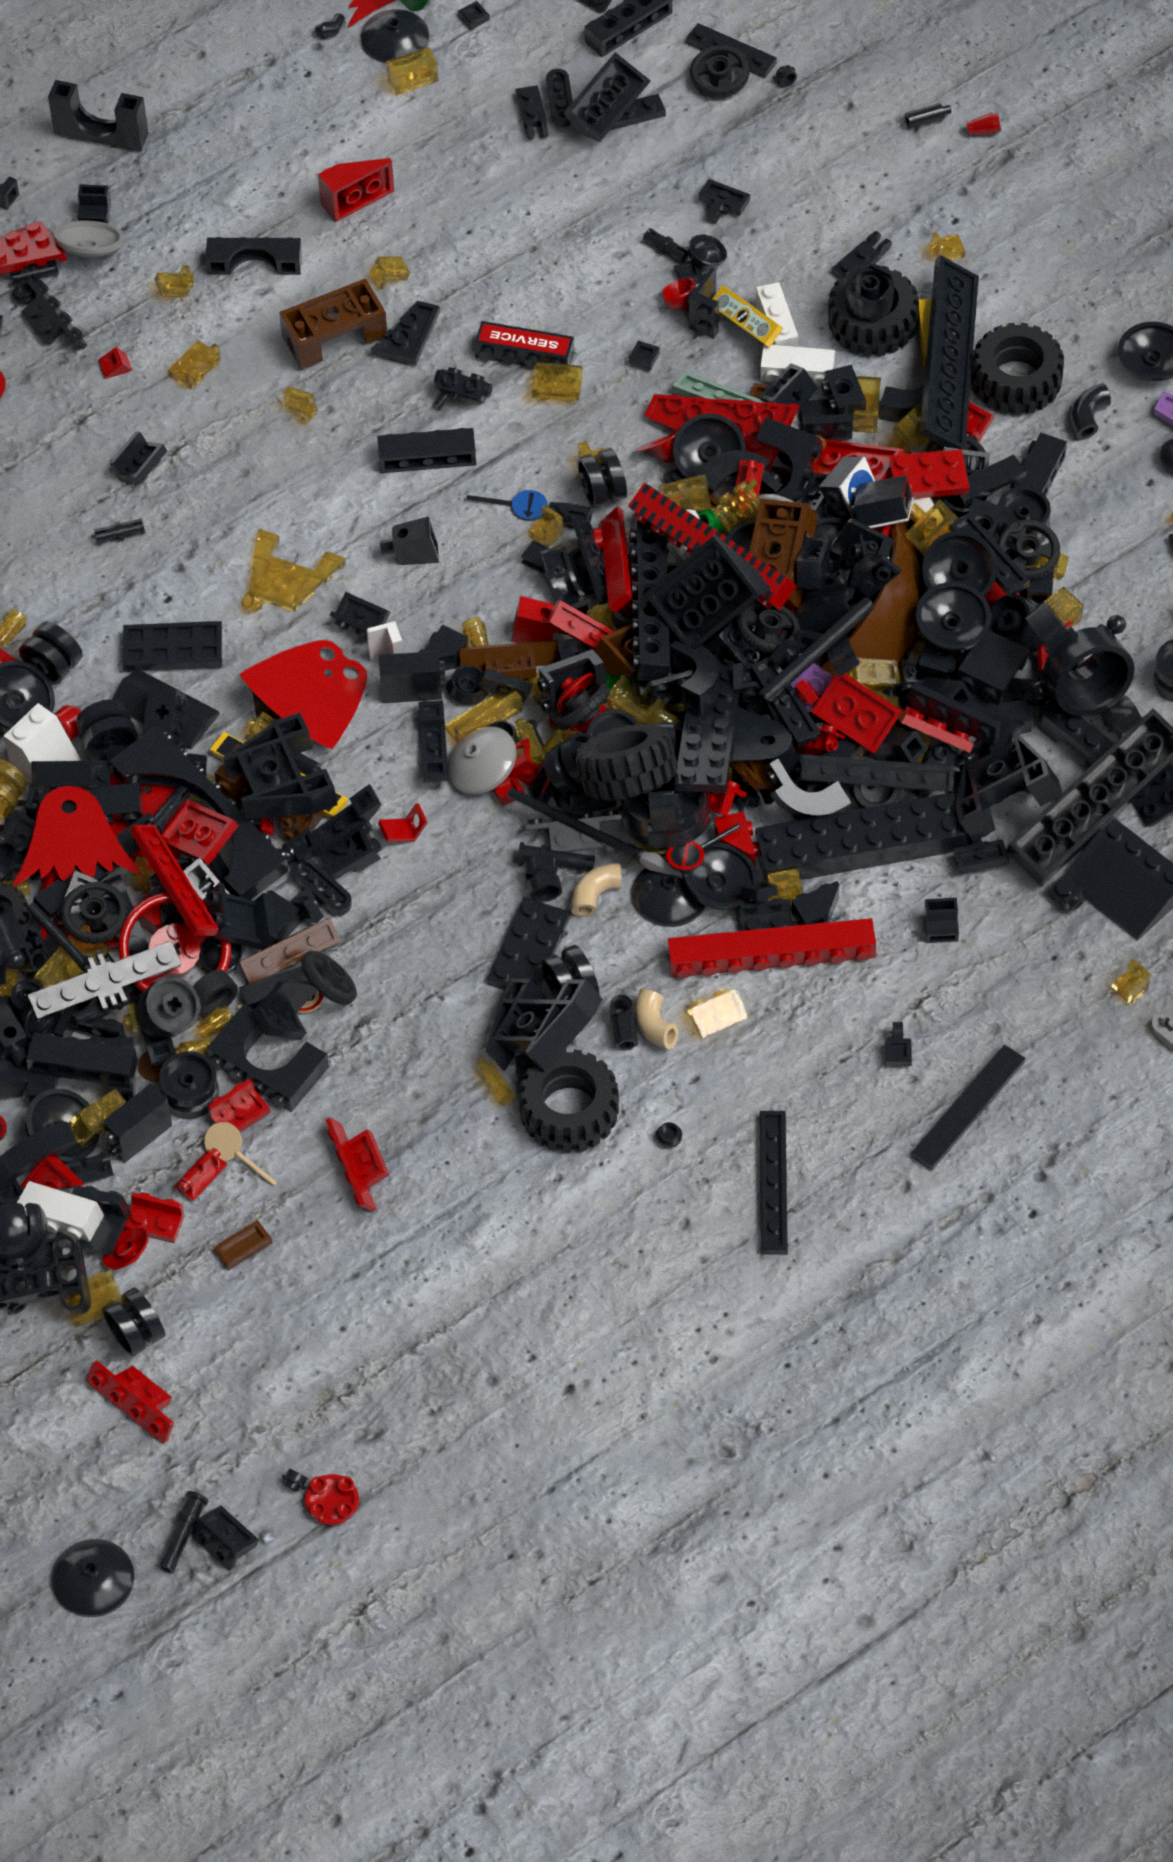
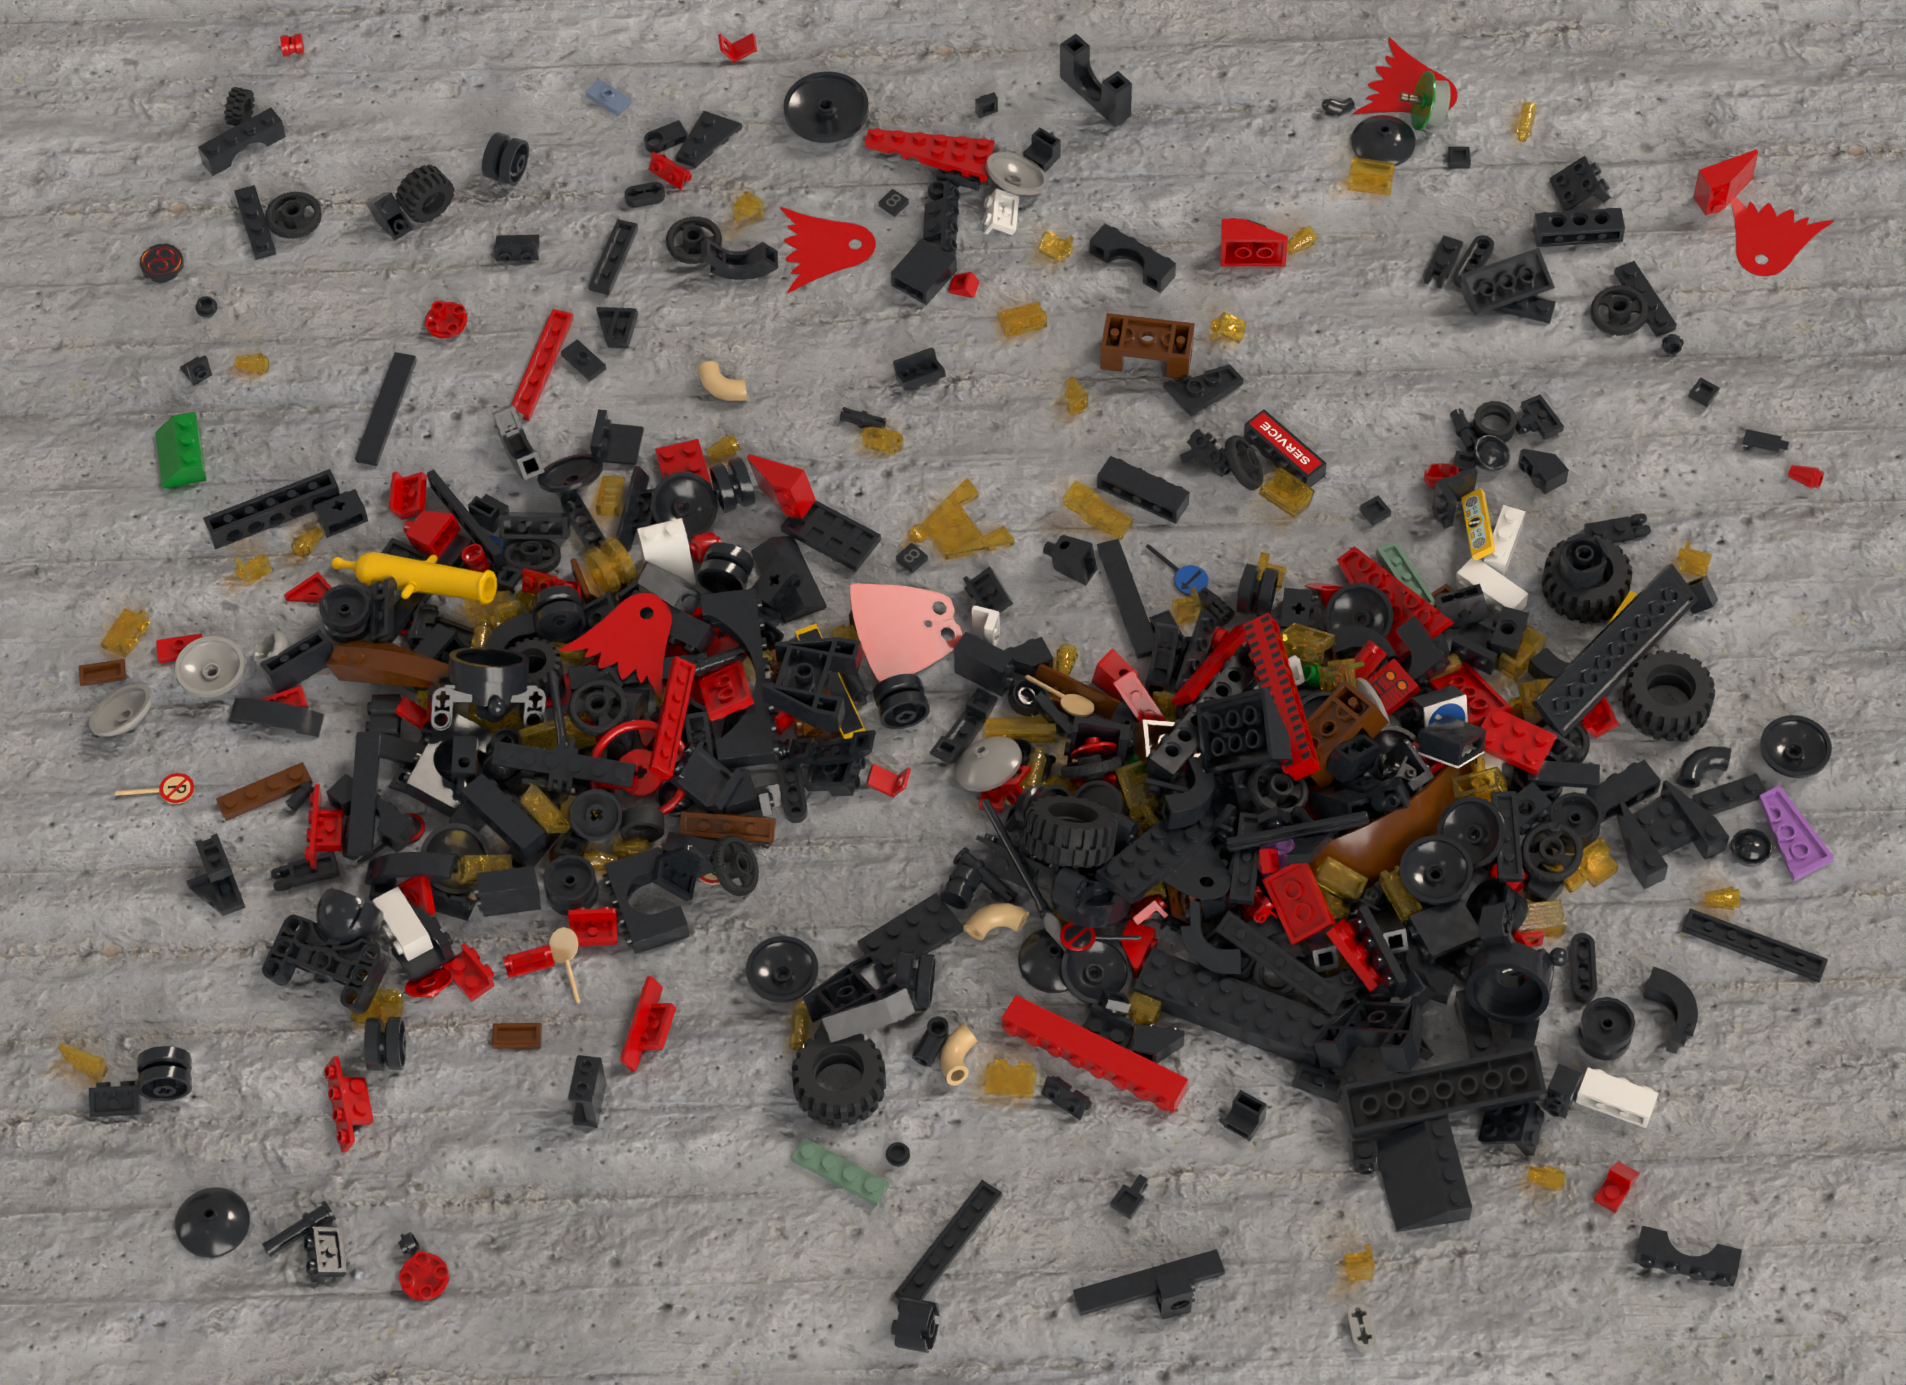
camera: 35 degrees right, 0 degrees up
none -> clear yellow bracket [520,785,571,833]
none -> black panel [568,1055,607,1128]
none -> black dish [746,936,819,1003]
none -> red slope [747,454,816,519]
none -> sand green plate [791,1137,889,1206]
none -> clear yellow beam [862,427,903,454]
none -> black wheel [873,674,930,729]
none -> black brick [891,238,957,305]
none -> black brick [891,1297,940,1353]
none -> black tile [896,543,928,573]
none -> white bracket [982,188,1019,235]
none -> tan piece [1025,675,1094,717]
none -> black hinge [1041,1075,1093,1120]
none -> clear yellow slope [1063,480,1133,540]
none -> black tile [1097,539,1154,659]
none -> black brick [1155,1269,1196,1320]
none -> black wheel [1224,435,1263,490]
none -> black brick [1280,588,1316,629]
none -> clear yellow cone [1287,226,1318,255]
none -> red tile [1366,658,1421,716]
none -> clear yellow hinge [1379,866,1423,922]
none -> black tyre [1473,401,1516,442]
none -> black slope [1518,449,1569,494]
none -> black plate [1570,933,1597,1002]
none -> clear yellow piece [1578,837,1619,888]
none -> black wedge [1617,780,1729,889]
none -> black panel [1687,575,1718,614]
none -> black plate [1688,378,1720,407]
none -> black plate [1692,773,1767,815]

